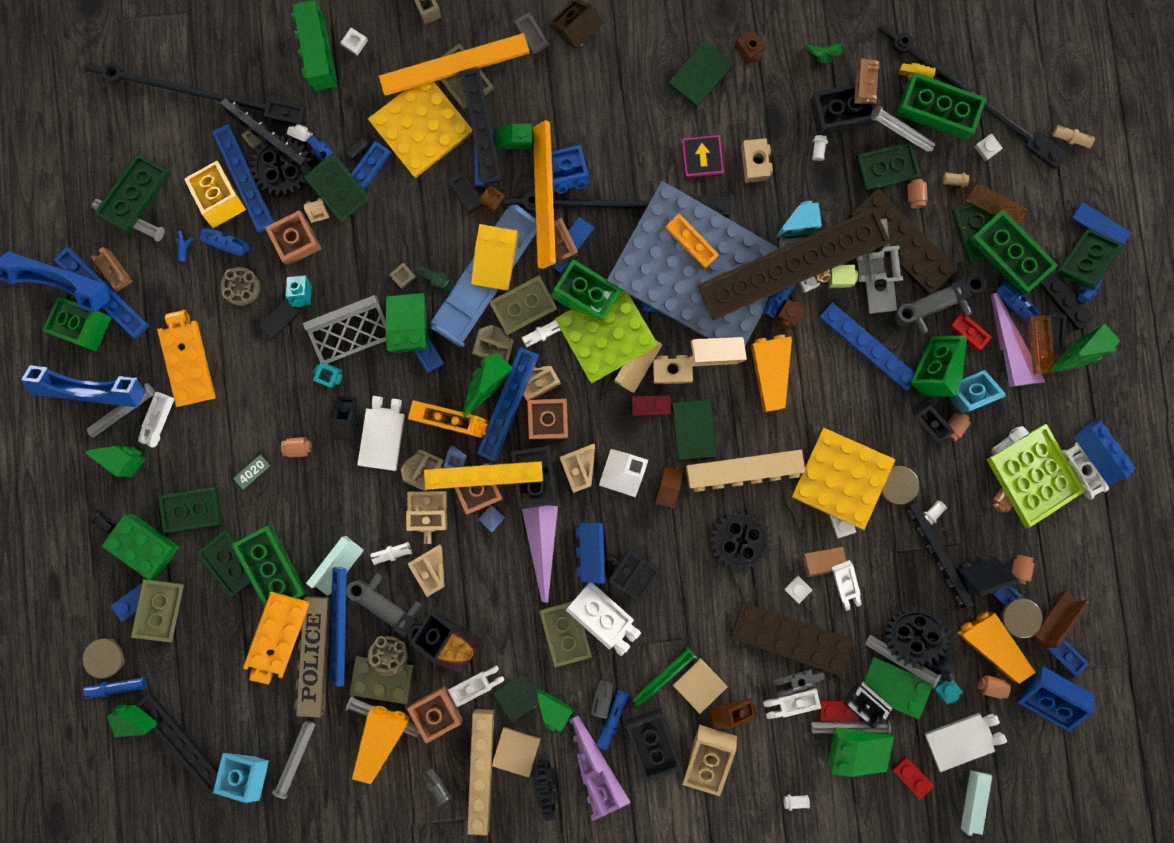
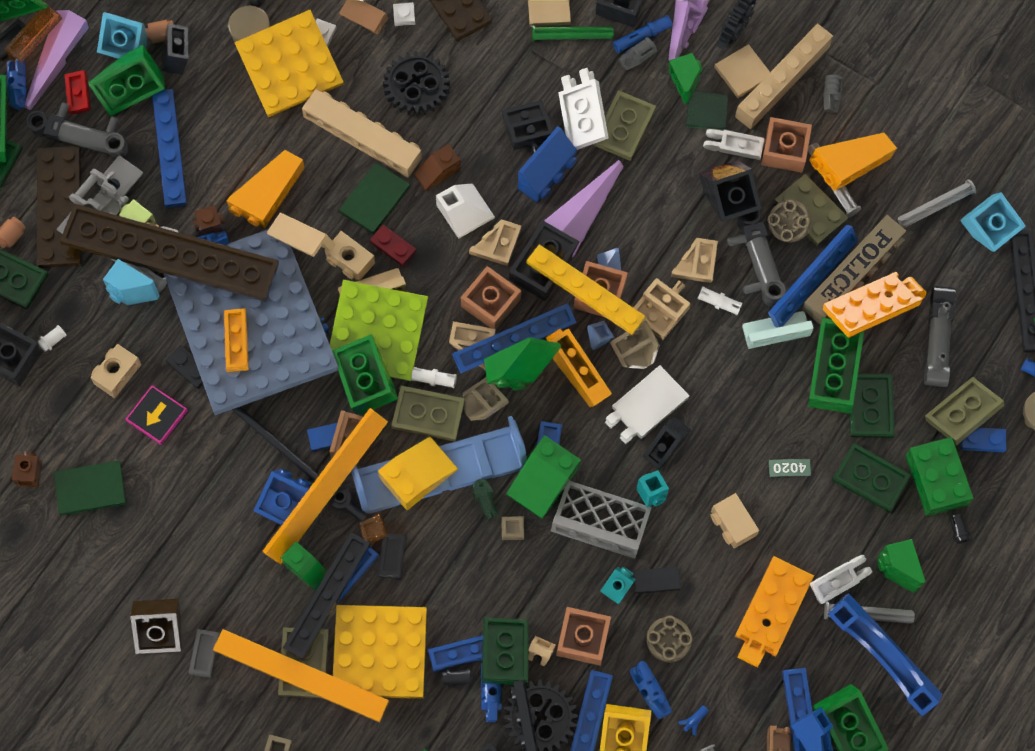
camera: 145 degrees left, 15 degrees down
nougat brick [281,437,312,458] -> none
white plate [287,124,313,142] -> none
none -> tan brick [711,493,759,548]
none -> dark grey piece [924,285,956,388]

